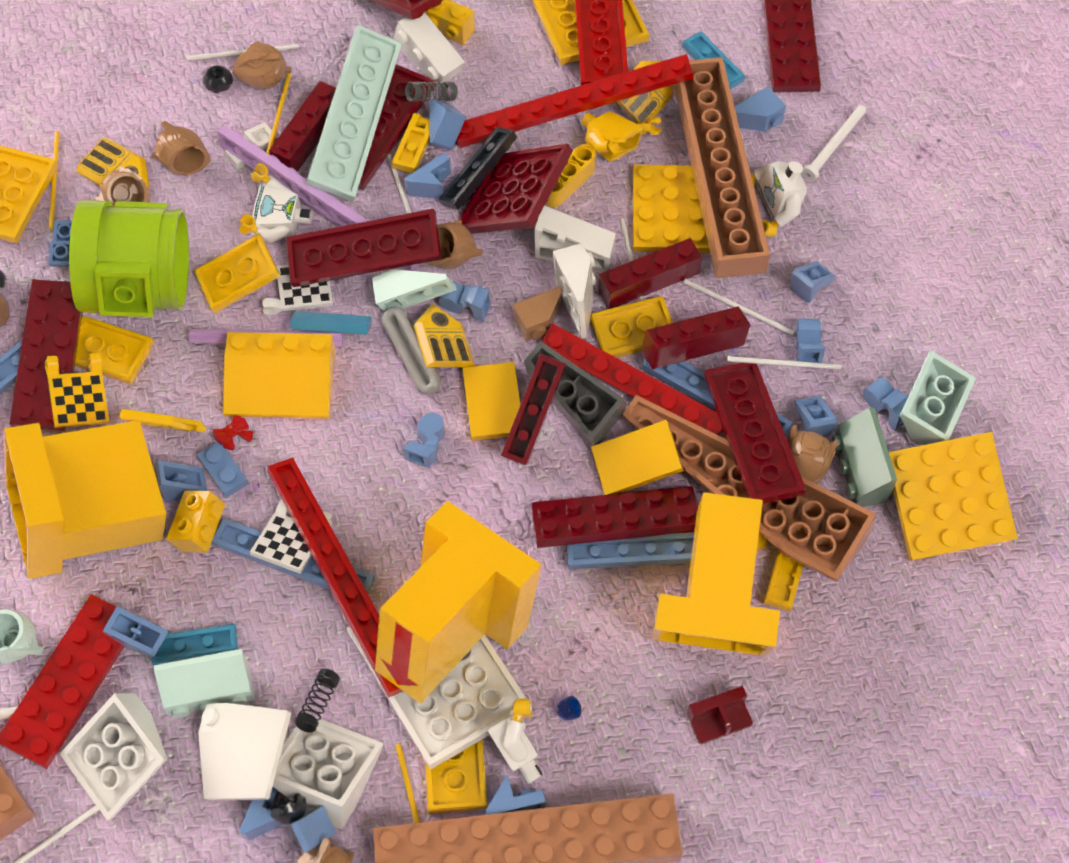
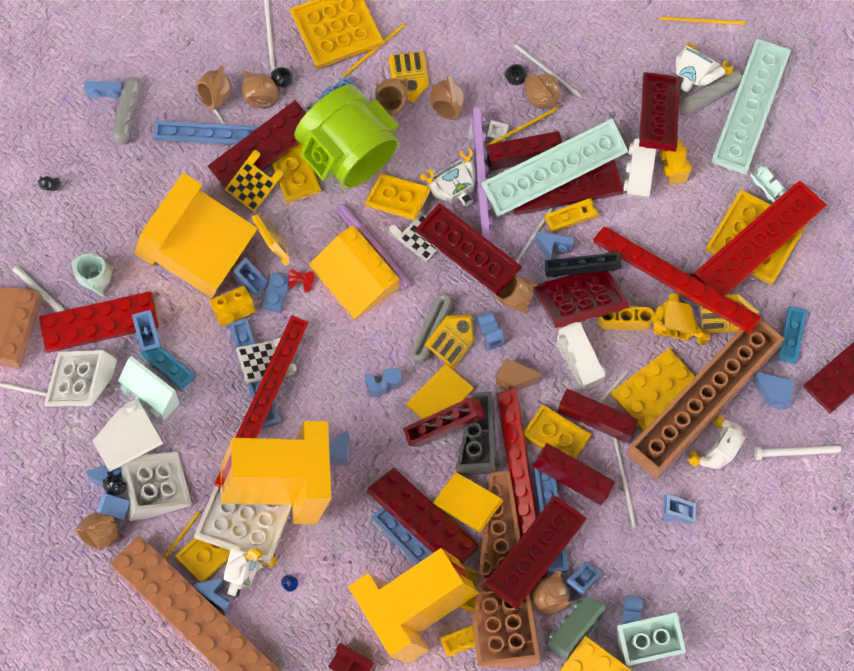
camera: 50 degrees right, 5 degrees up
dark azure tile [290,311,372,335] -> none
black piece [294,668,340,733] -> none
light aqua slope [372,269,457,312] -> none
dark grey piece [405,82,458,102] -> none
medium blue slope [429,98,466,150] -> none
white slope [553,243,596,339] -> none
white piece [727,356,842,370] -> none
medium blue leg [796,318,825,363] -> none

